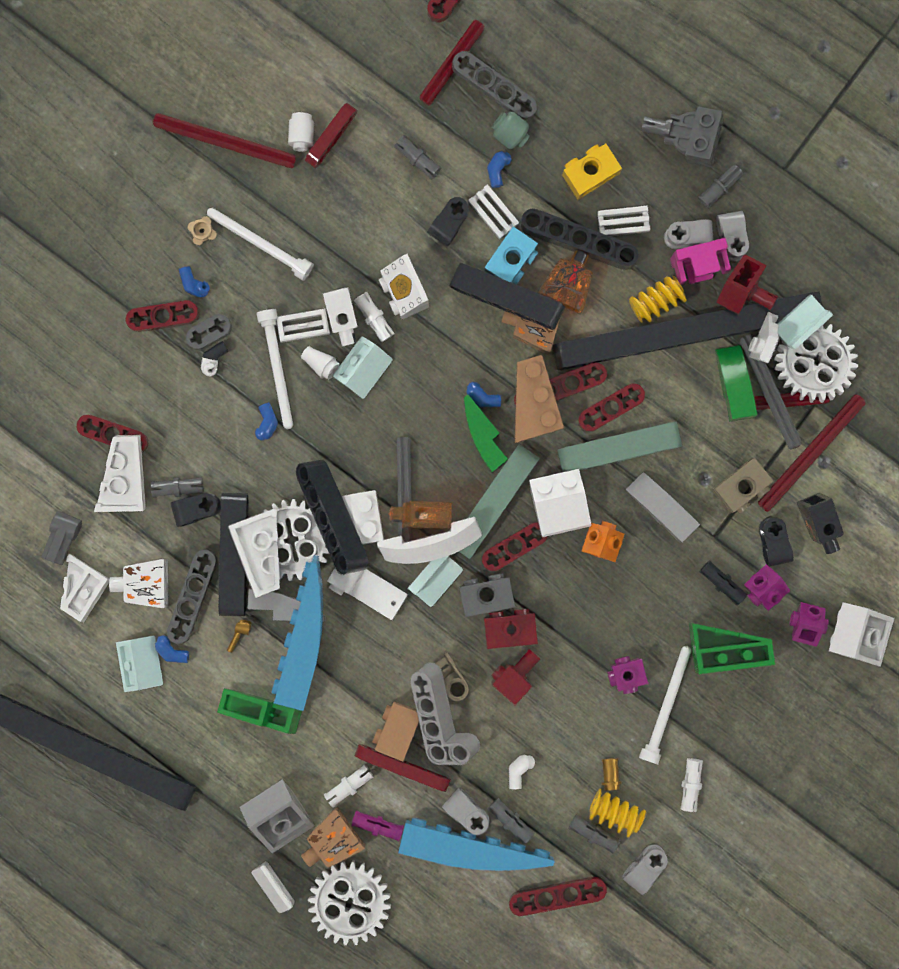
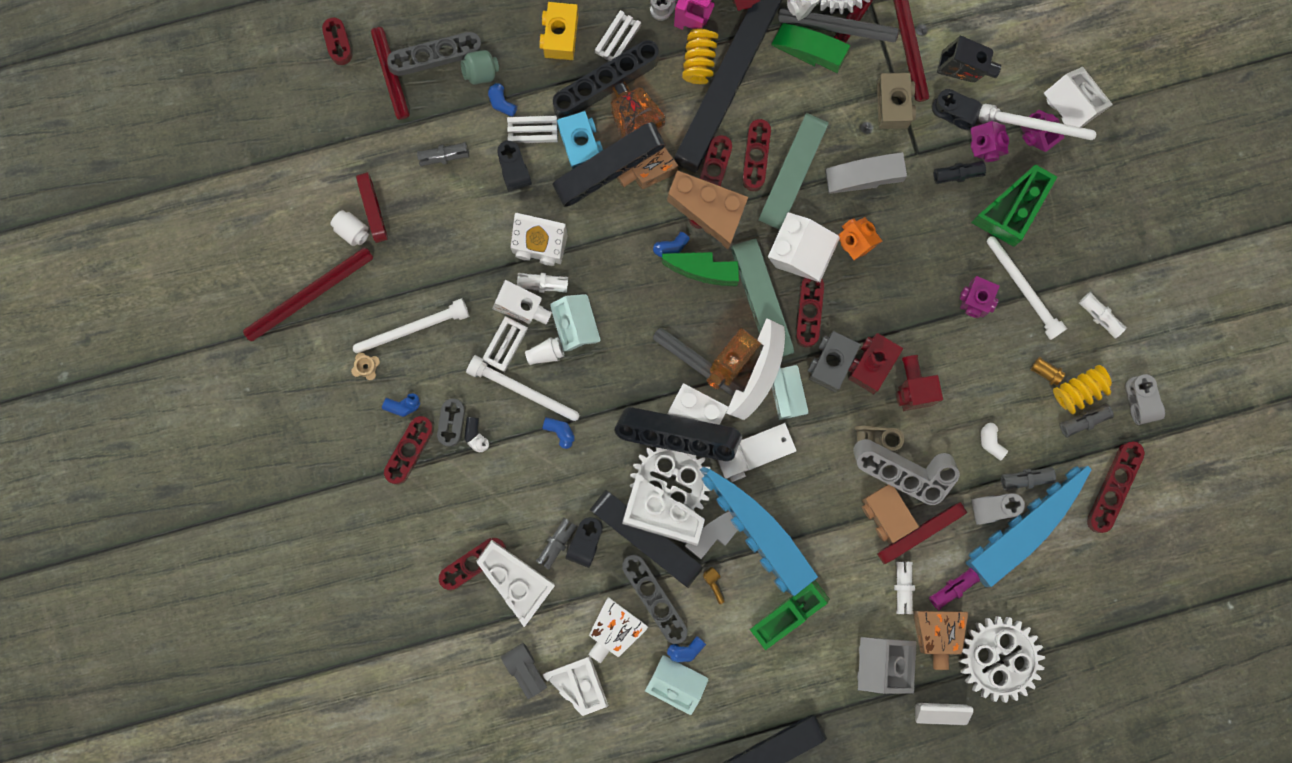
camera: 60 degrees left, 5 degrees down
none -> white piece [979,104,1096,140]

